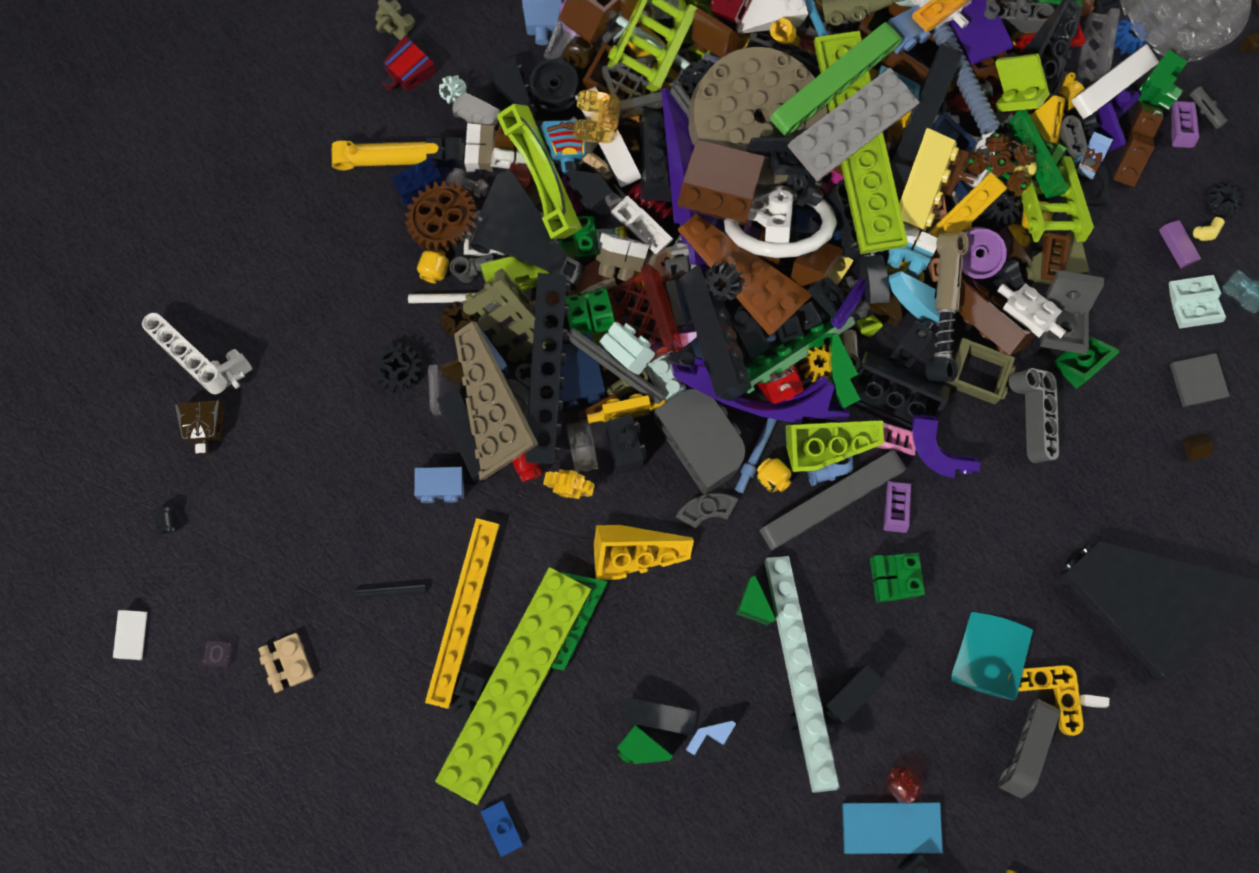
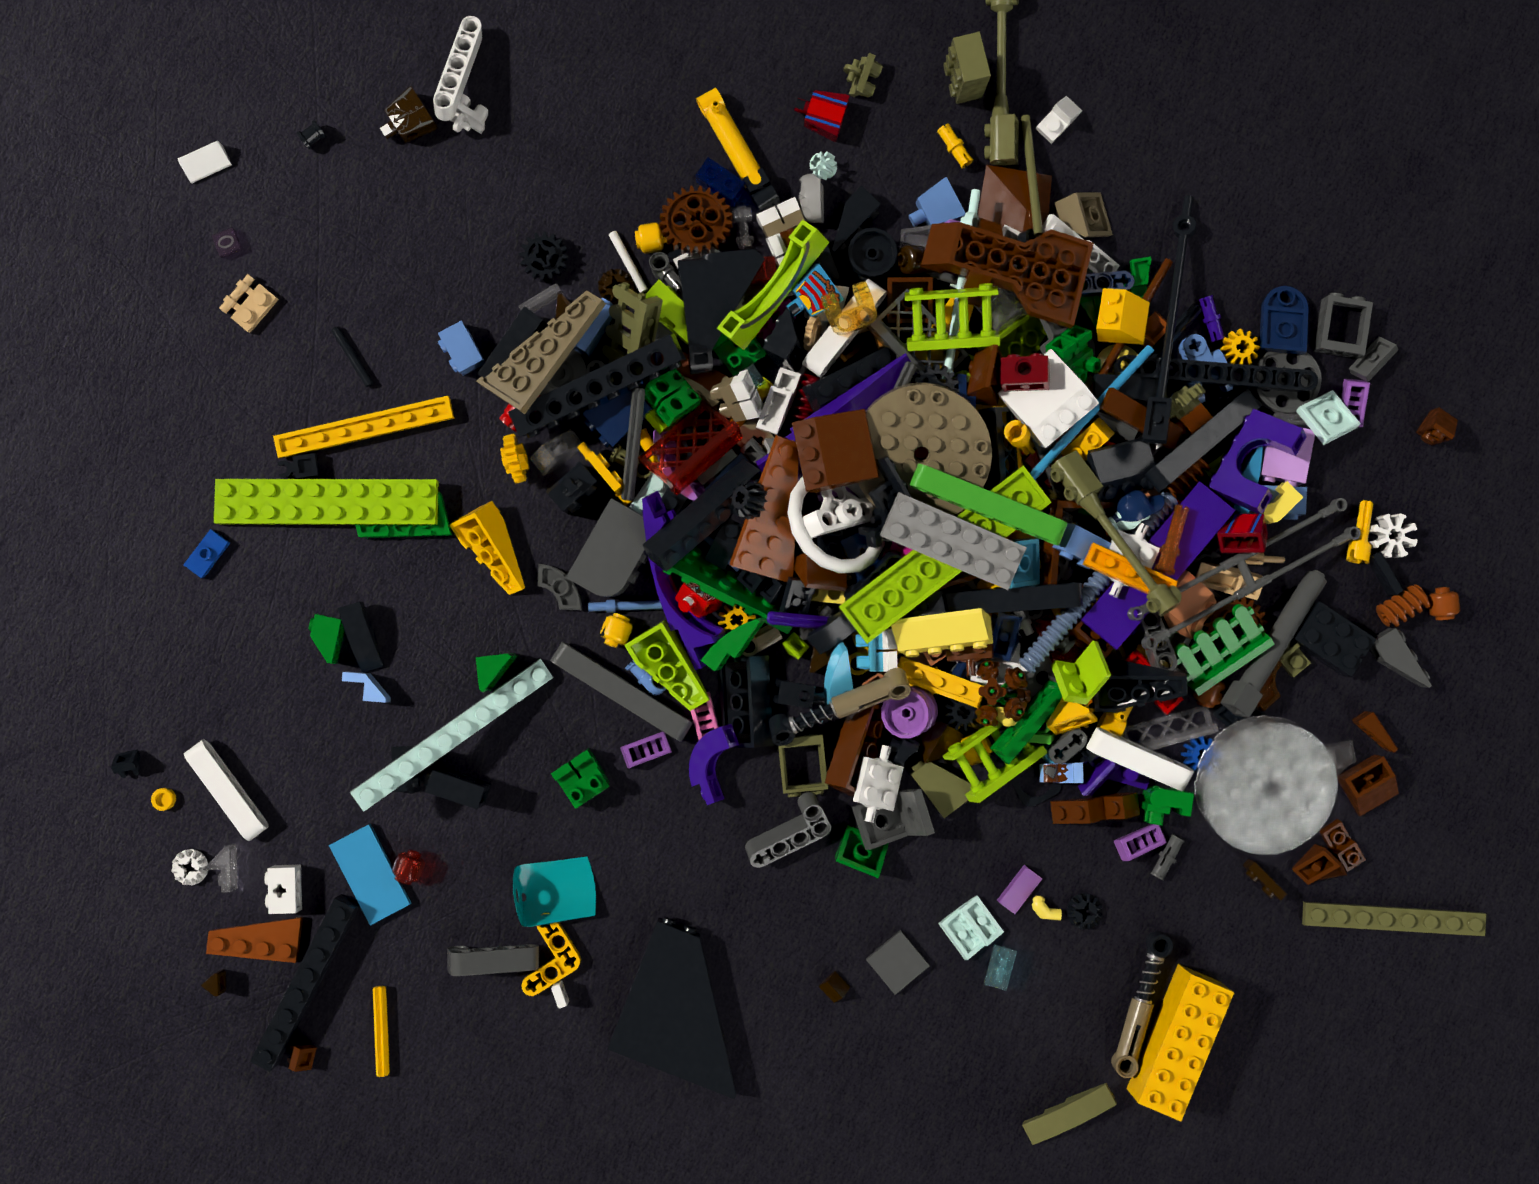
camera: 65 degrees right, 10 degrees up
reddish brown piece [577,393,620,420] -> none
light aqua brick [599,322,655,375] -> none
reddish brown slope [1040,233,1071,281] -> none

